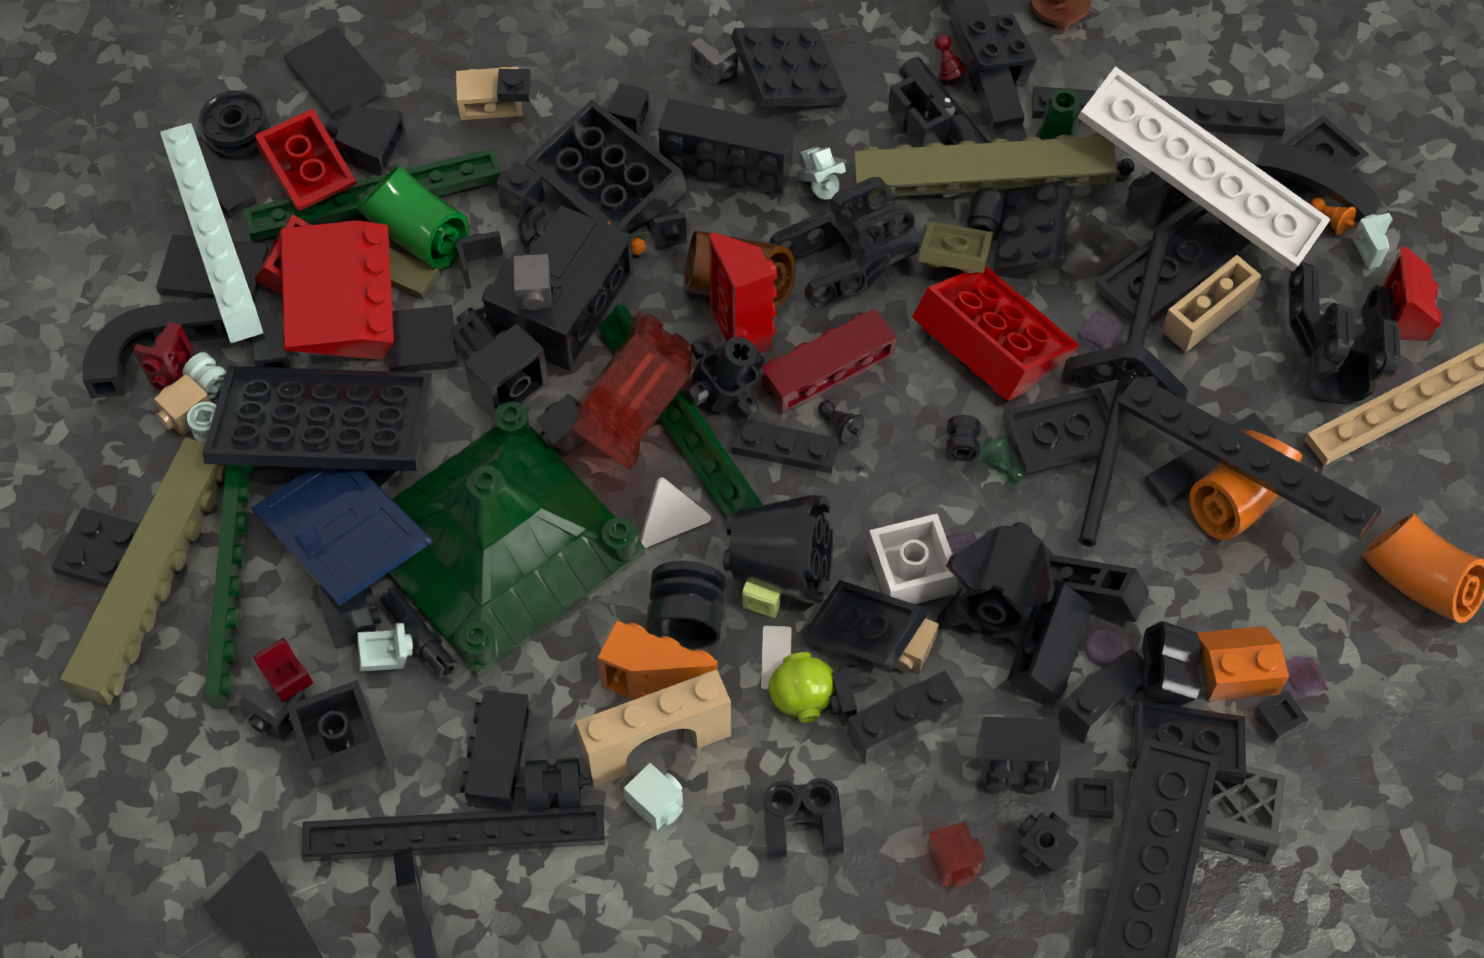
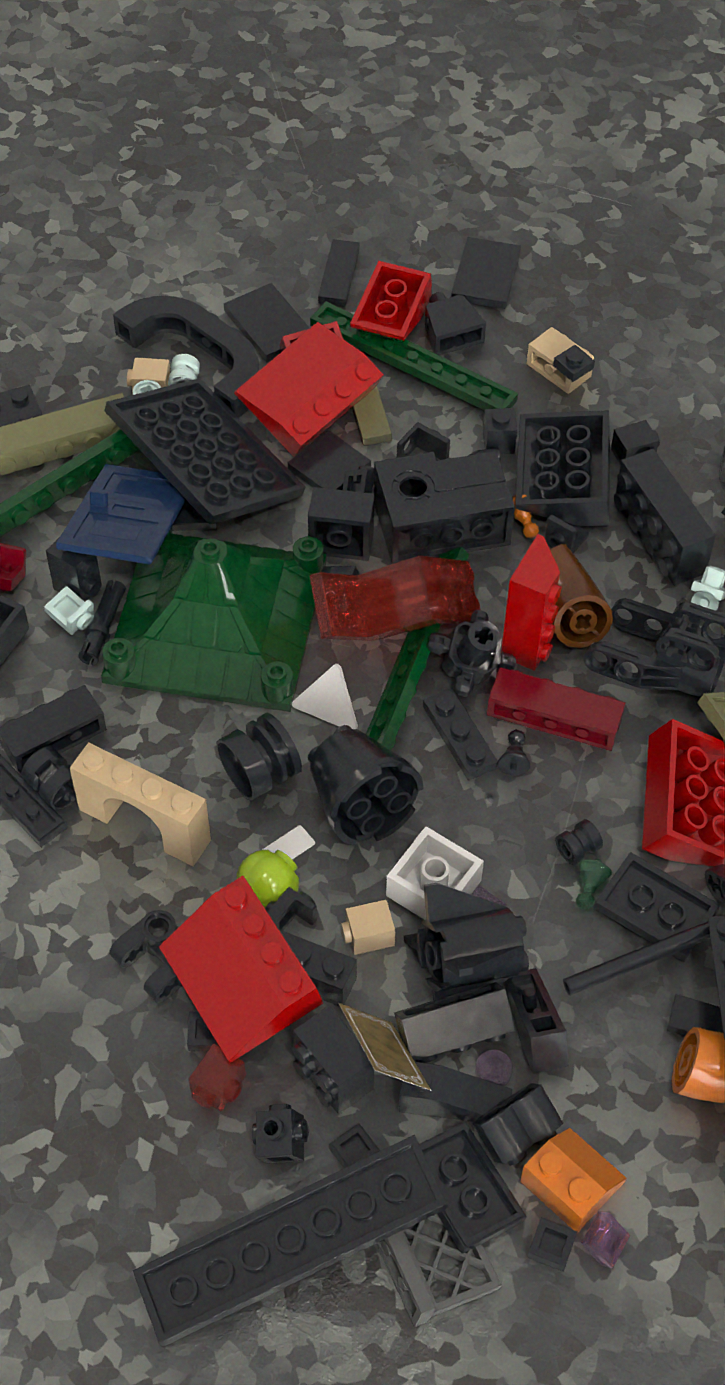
camera: 50 degrees right, 5 degrees down
dark red bracket [133,322,196,392] -> none
light aqua brick [160,123,263,343] -> none
black wheel [199,90,271,159] -> none
green brick [356,165,470,269] -> none
flat silver brick [514,254,552,310] -> none
orange slope [598,621,718,700] -> none
light aqua brick [624,763,683,830] -> none
yellowish green tile [742,581,780,618] -> none
black plate [802,580,927,673] -> none
none -> red slope [159,876,323,1063]
none -> black plate [187,1011,223,1052]
none -> pearl gold sticker [339,1003,431,1091]

